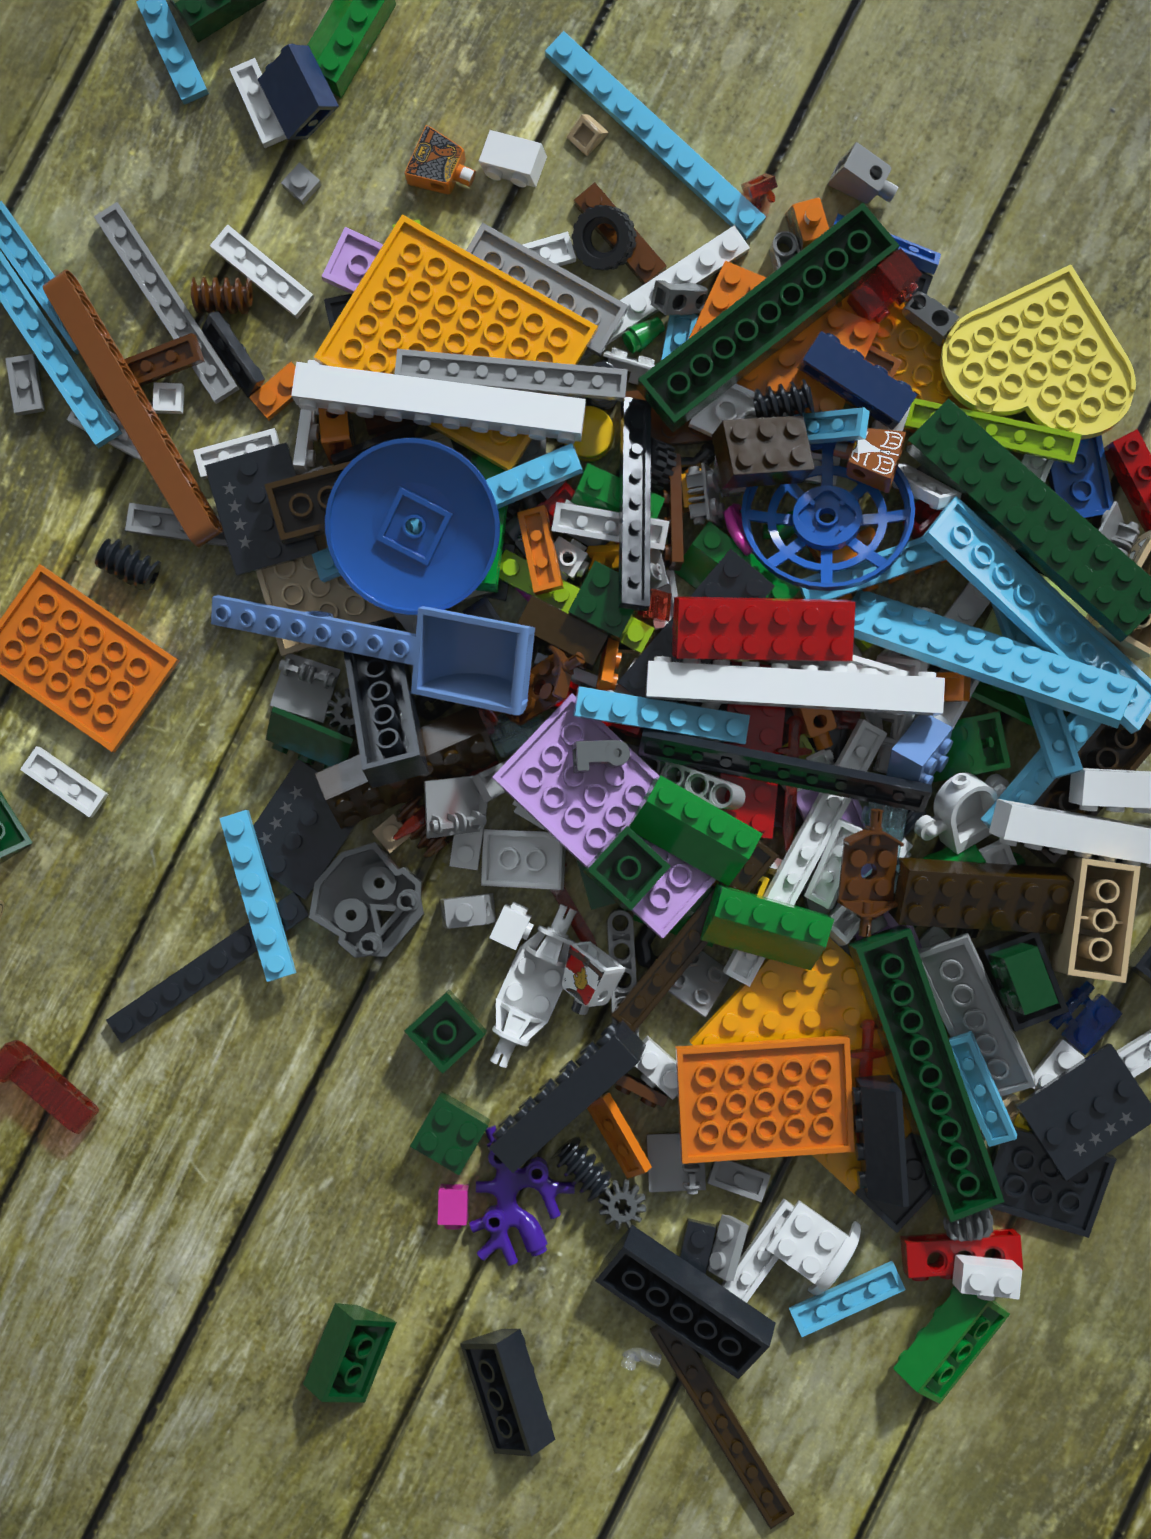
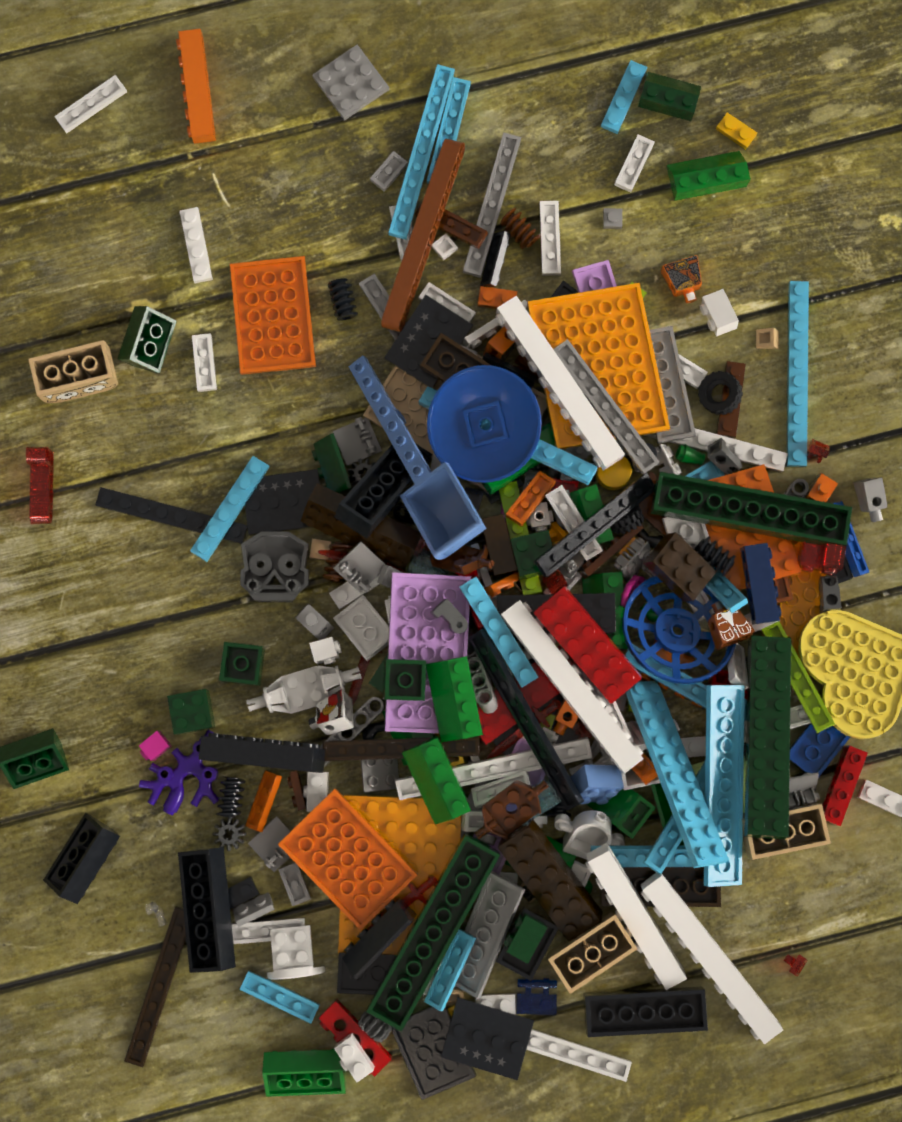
camera: 50 degrees right, 5 degrees down
dark blue brick [257,43,339,140] -> none

